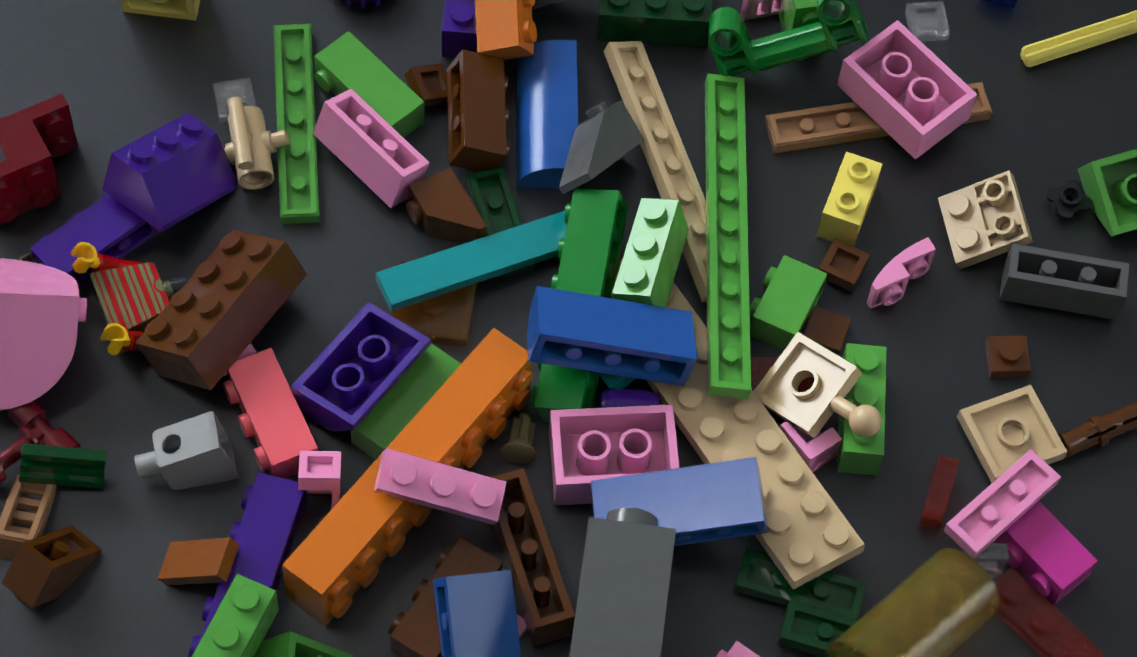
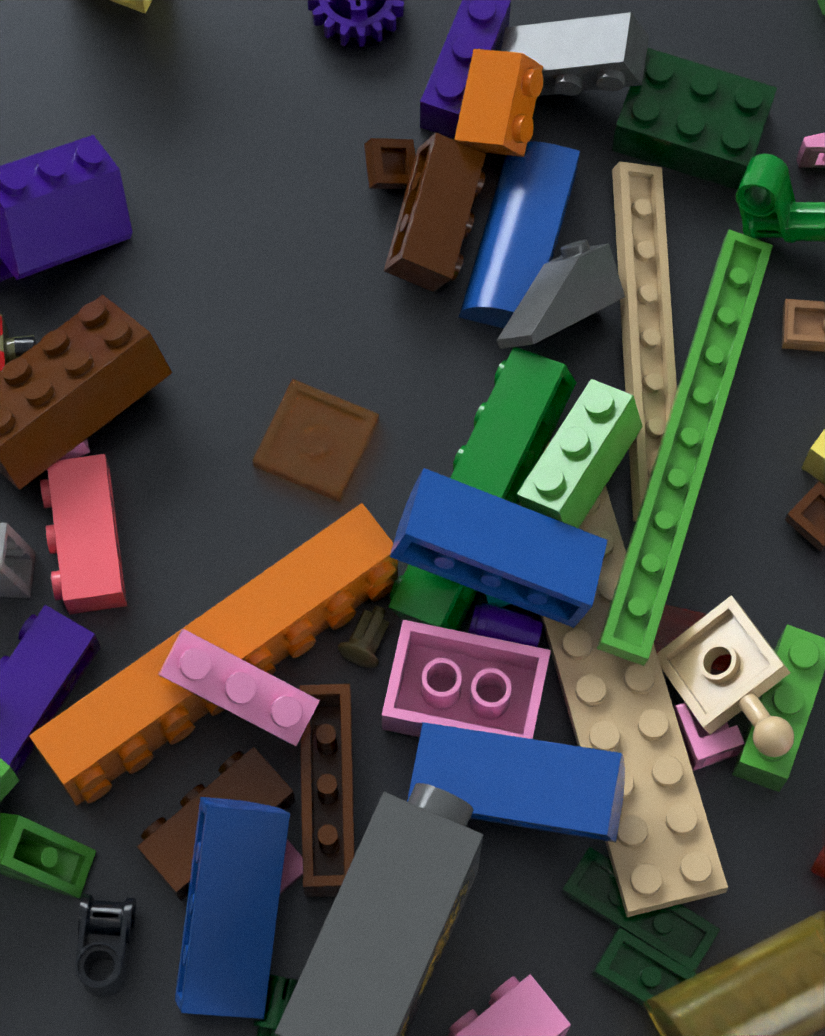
camera: 20 degrees right, 10 degrees up
clear plate [213,77,256,123] -> none
tan pin [224,97,290,190] -> none
bright green tile [273,24,320,224] -> none
dark purple slope [291,302,432,432] -> none
bright pink panel [298,450,341,510] -> none
bright pink brick [313,89,430,208] -> none
bright green brick [314,31,425,138] -> none
bright green brick [350,344,461,460] -> none
teal tile [375,211,567,312] -> none
reddish brown slope [406,167,487,244] -> none
dark green tile [466,166,535,278] -> none
bright green brick [750,255,827,351] -> none
reddish brown tile [804,306,852,356] -> none

